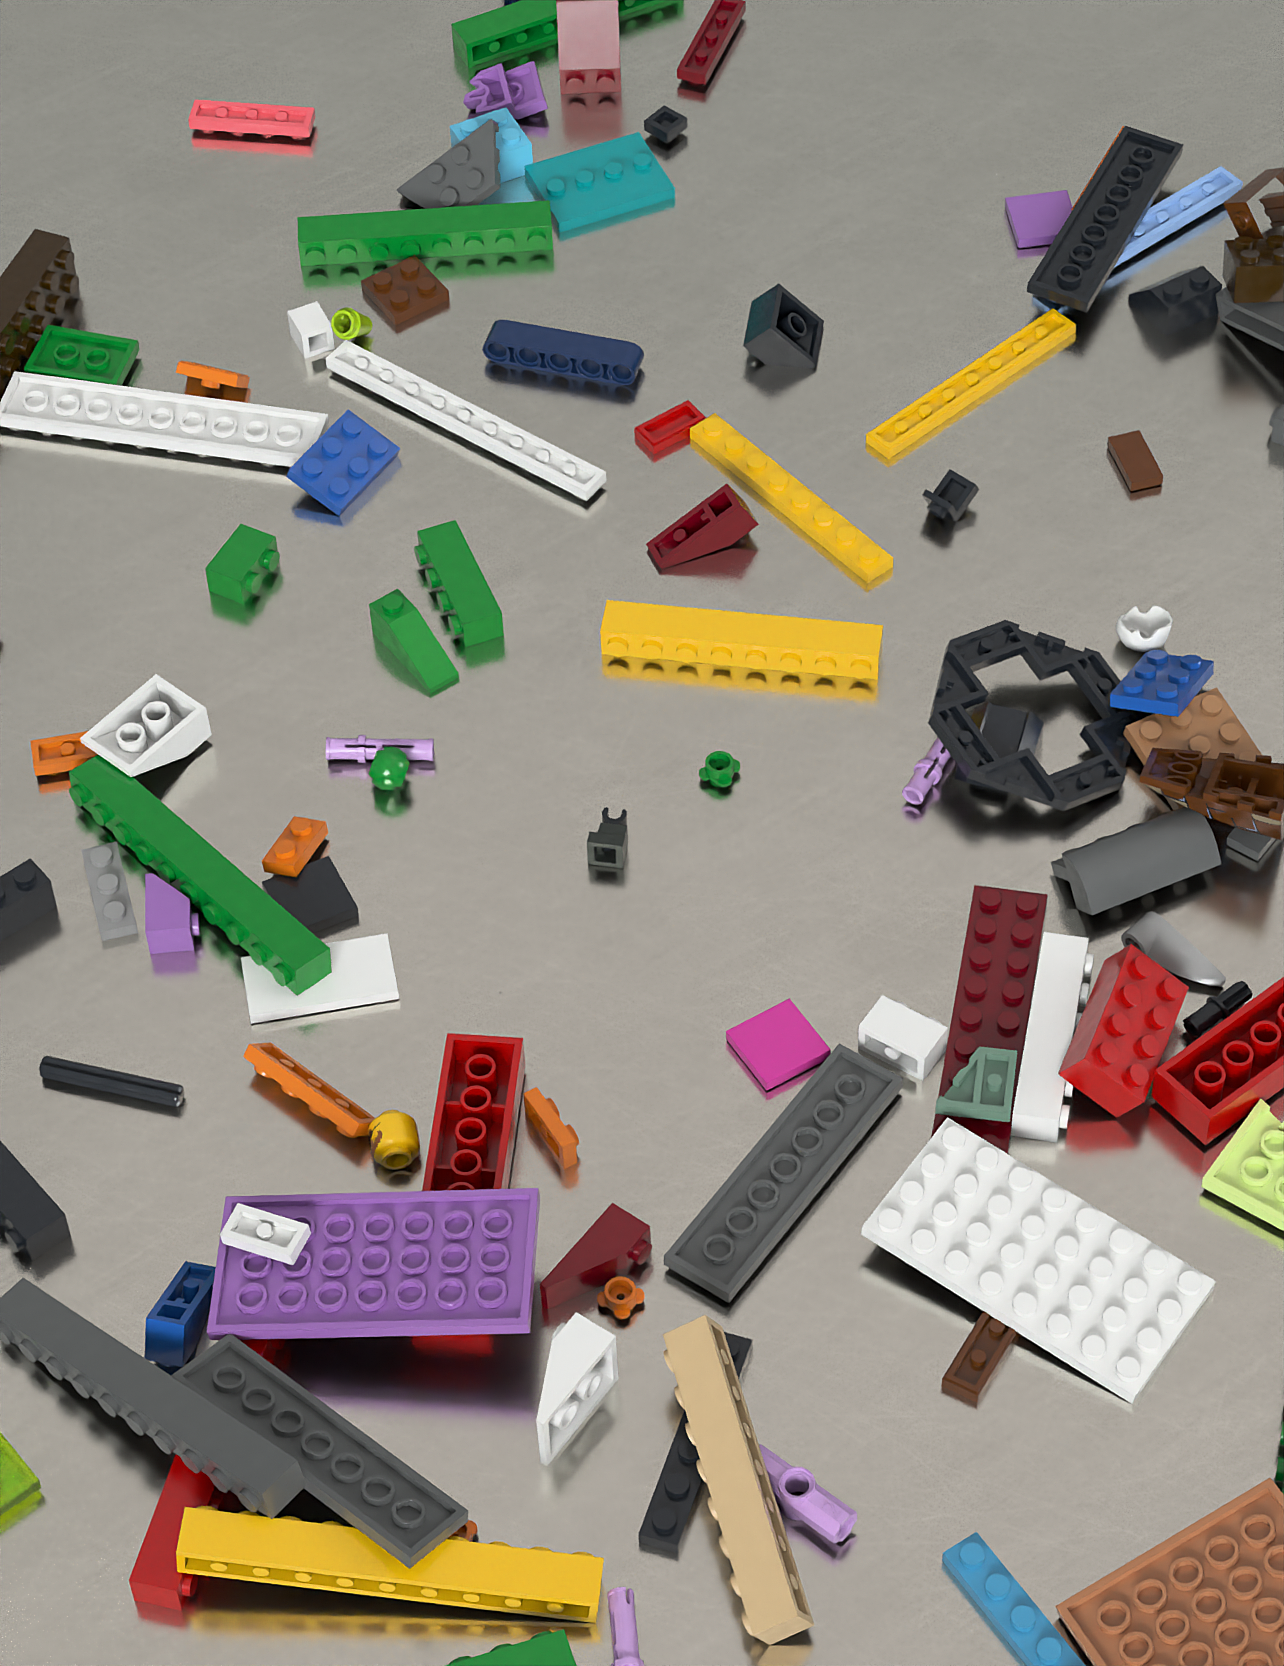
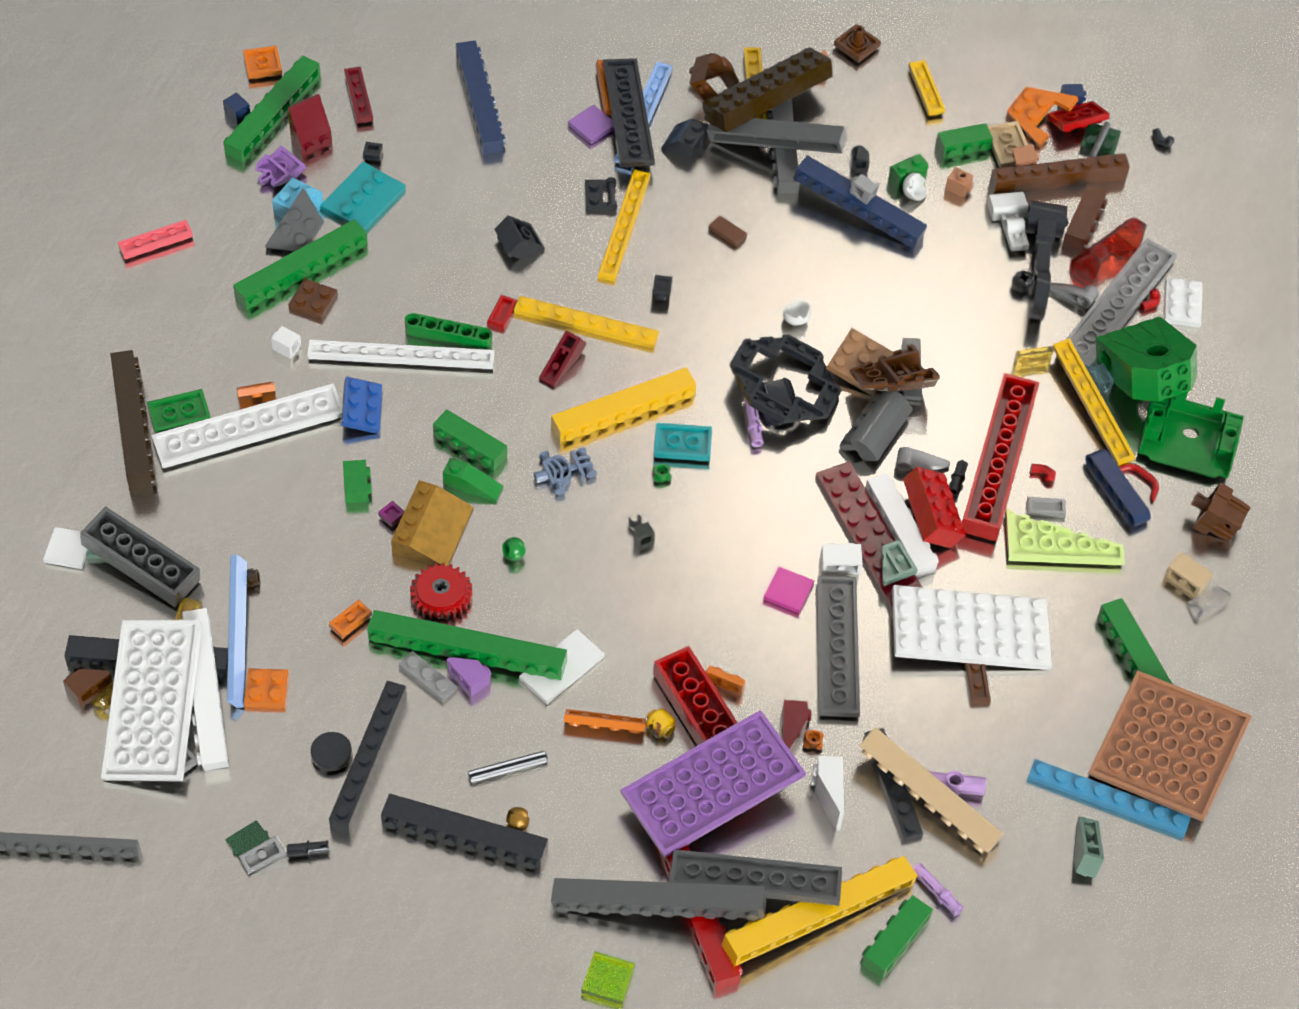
camera: 40 degrees left, 5 degrees up
white slope [80,674,212,777] -> none
blue slope [144,1261,216,1367] -> none
white plate [220,1203,311,1265] -> none
orange plate [262,816,328,877] -> none
black tile [262,856,359,933] -> none
lavender pin [326,735,434,763] -> none
lime cone [331,307,372,340] -> none
dark blue beam [482,320,644,385] -> none
blue plate [1110,650,1214,717] -> none
none -> magenta plate [378,500,404,527]
none -> pearl gold slope [391,480,474,566]
none -> green beam [404,313,493,350]
none -> red gear [410,563,473,620]
none -> dark blue brick [456,40,506,155]
none -> pearl gold piece [506,807,530,831]
none -> sand blue piece [533,447,597,495]
none -> black plate [585,177,617,211]
none -> teal plate [654,423,712,462]

